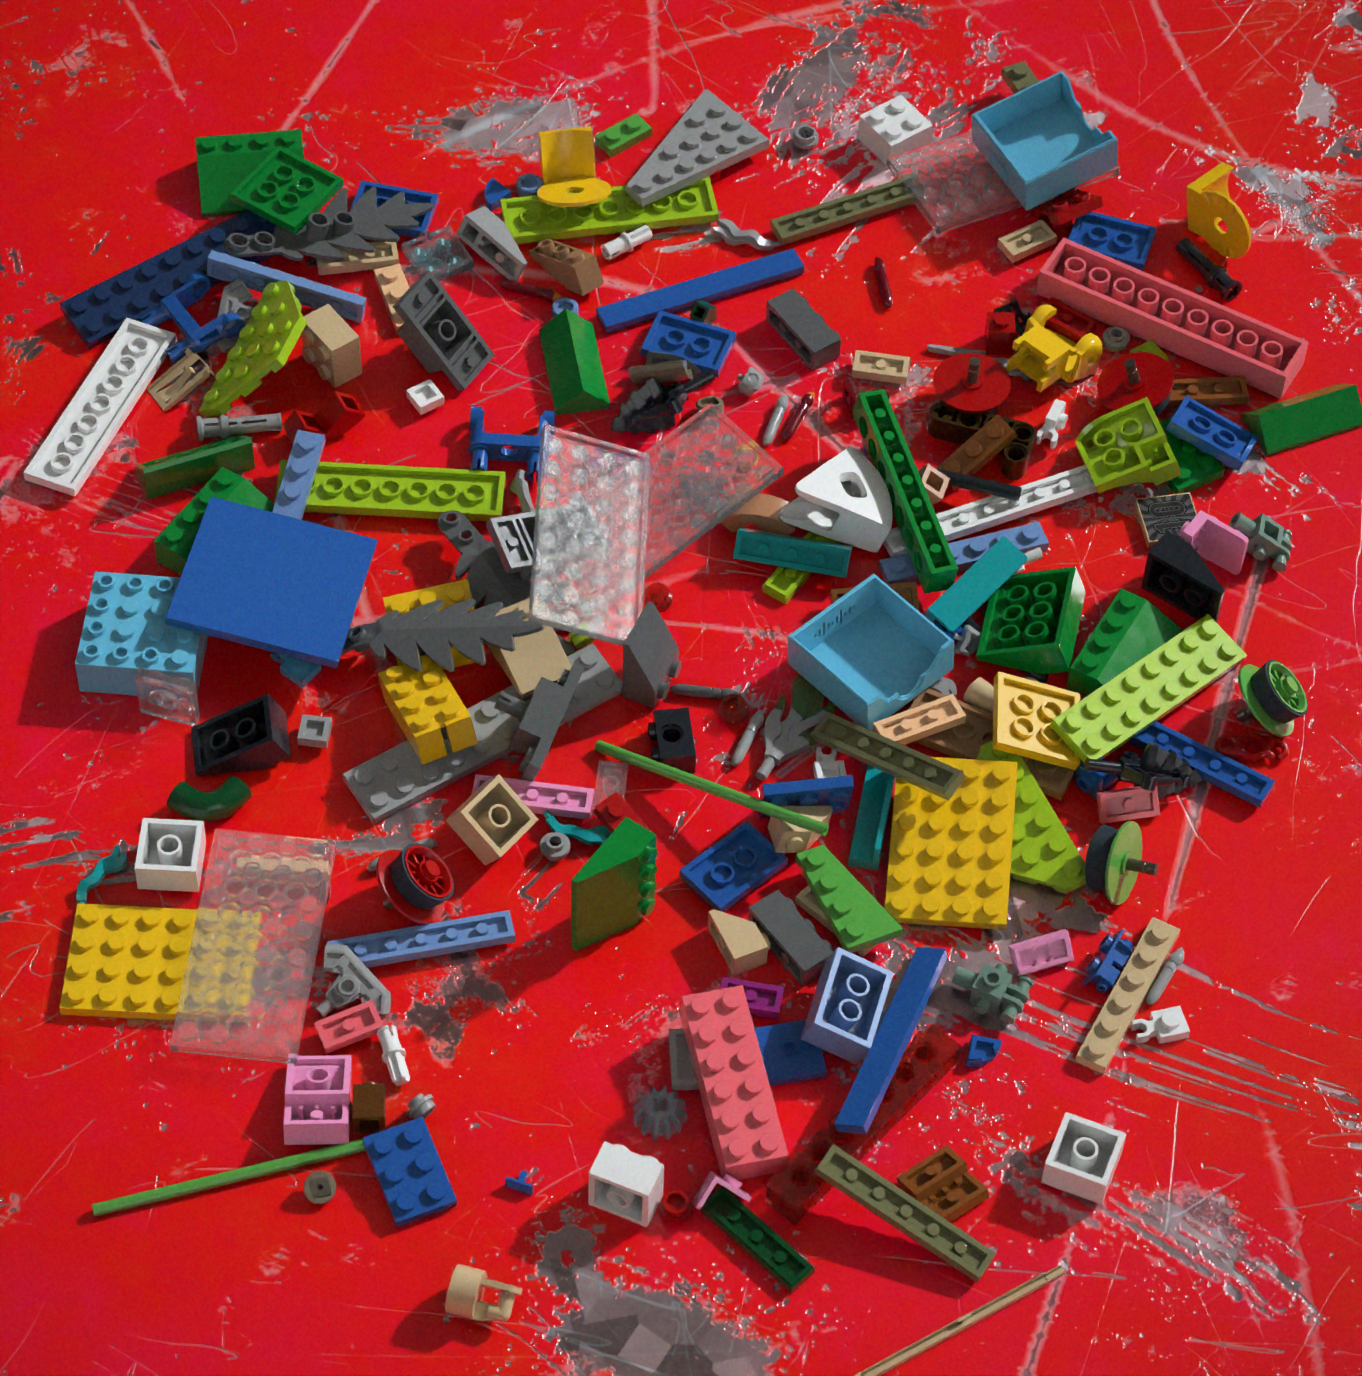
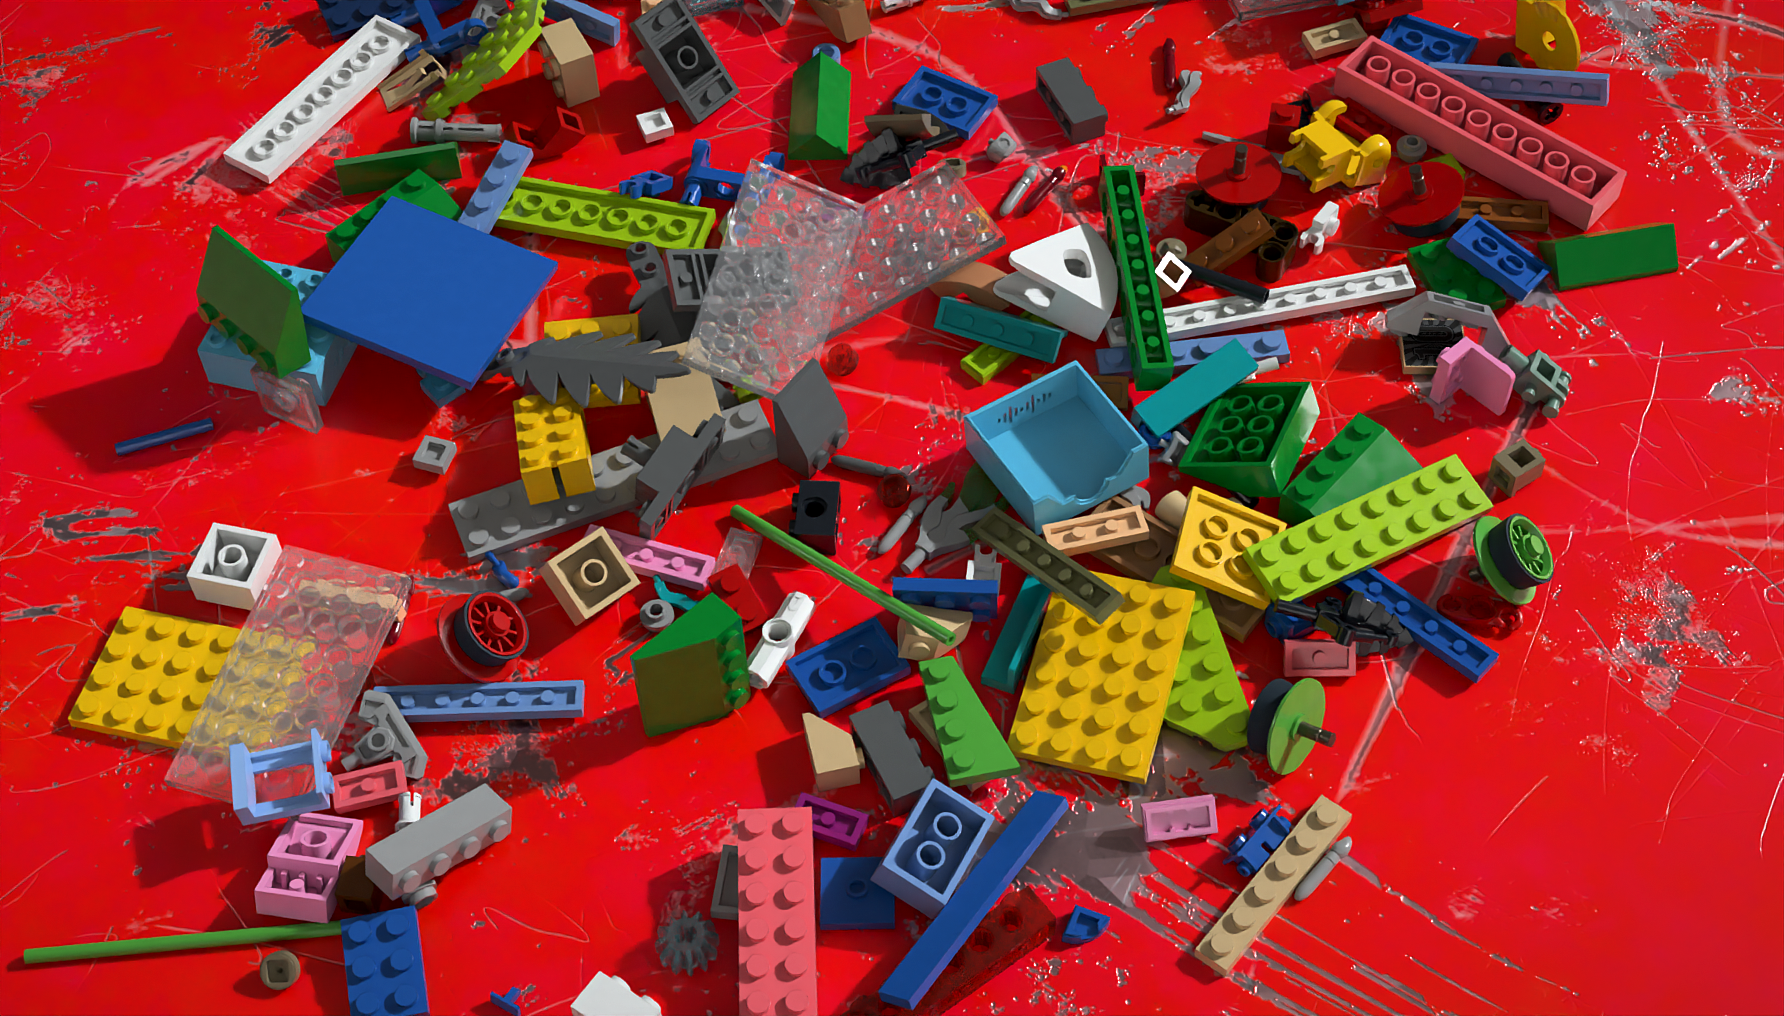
camera: 15 degrees right, 0 degrees up
teal hair [76,845,128,904] -> none
dark green cylinder [167,776,252,822] -> none
black slope [191,693,291,776] -> none
dark red piece [499,279,563,302] -> none
blue tile [596,248,805,333] -> none
dark green piece [689,300,717,325] -> none
tan plate [852,350,910,385] -> none
sand green piece [952,963,1034,1024] -> none
lime slope [1075,397,1181,494] -> none
white plate [1130,1005,1190,1044] -> none
black slope [1141,531,1225,623] -> none
none -> blue piece [114,417,214,456]
none -> green slope [196,225,311,380]
none -> light blue panel [229,728,335,826]
none -> light grey brick [365,783,512,901]
none -> blue piece [485,551,519,589]
none -> blue plate [619,170,673,199]
none -> white piece [747,591,816,690]
none -> dark tan tile [1155,238,1187,260]
none -> light grey hair [1166,70,1202,115]
none -> light grey slope [1385,291,1511,360]
none -> medium blue plate [1428,62,1610,106]
none -> brick [1488,439,1546,498]

